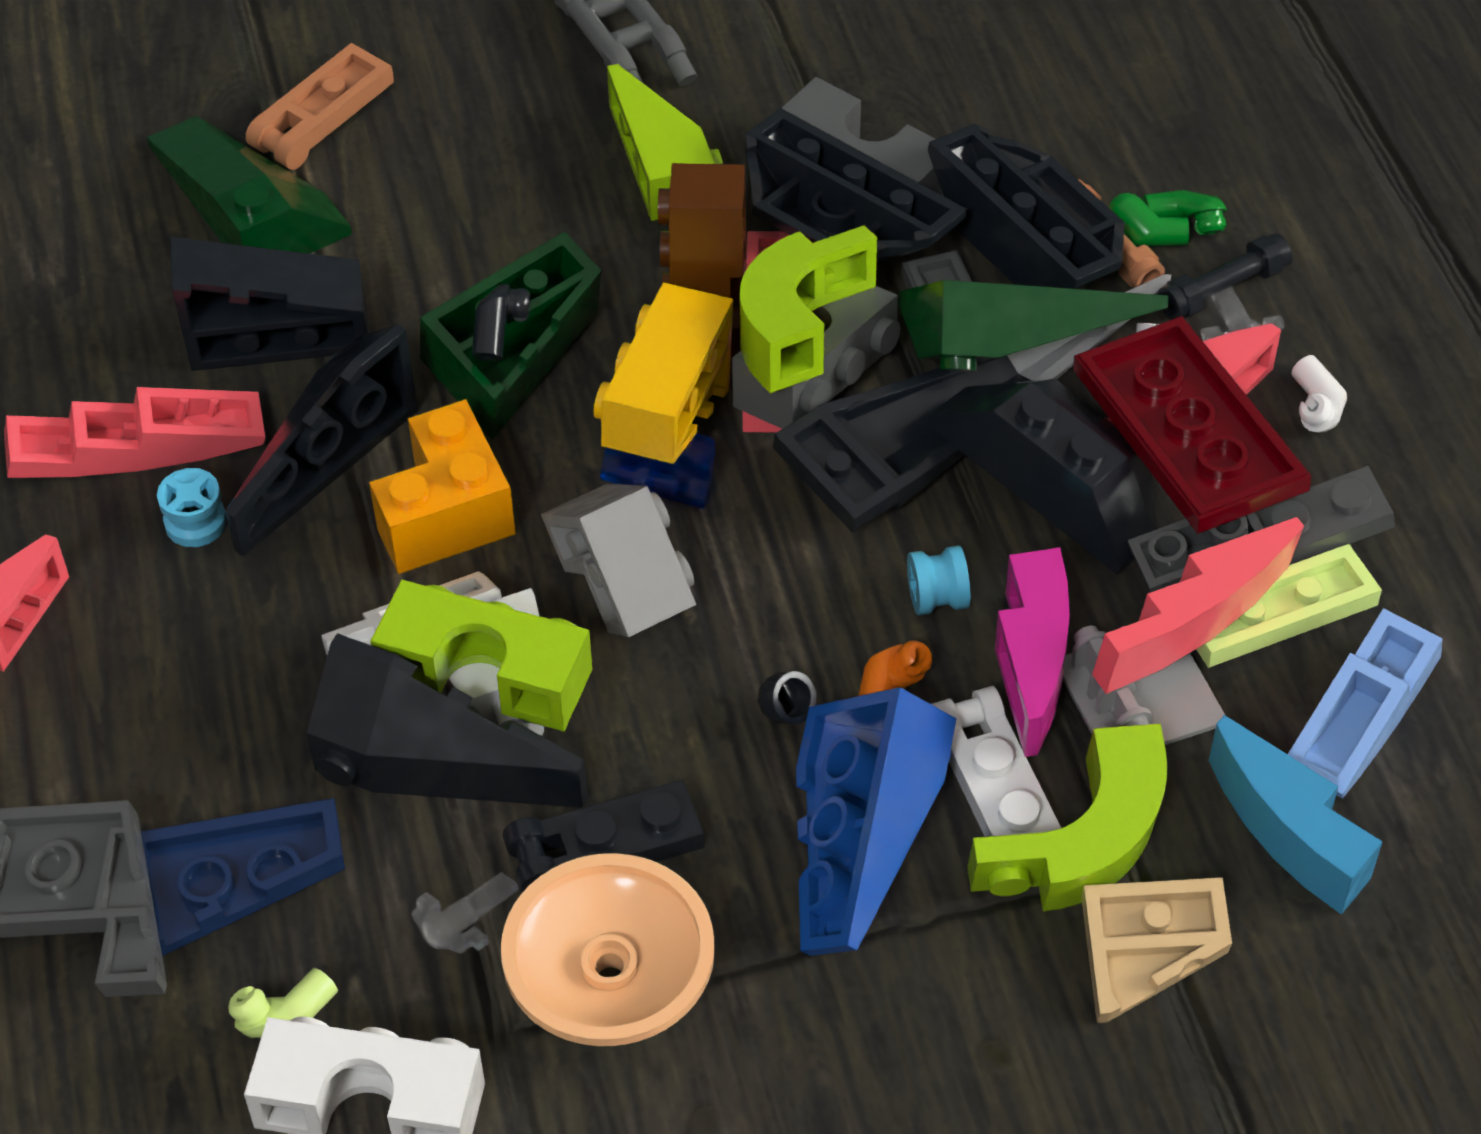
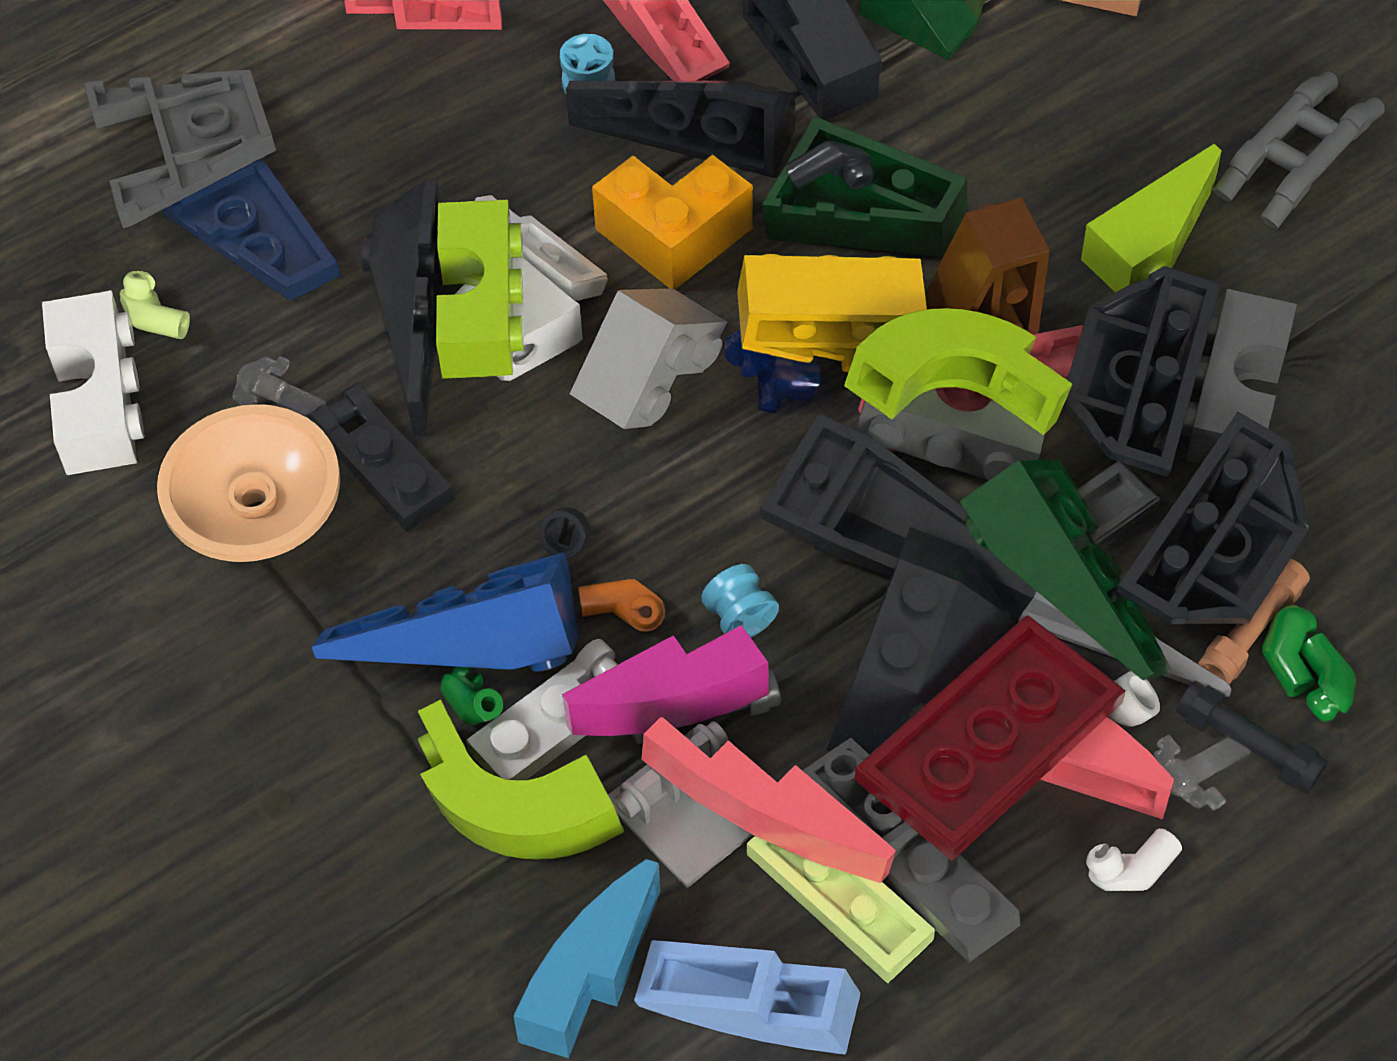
camera: 70 degrees right, 5 degrees up
tan wing [1081,877,1232,1023] -> none
none -> green arm [440,666,503,726]

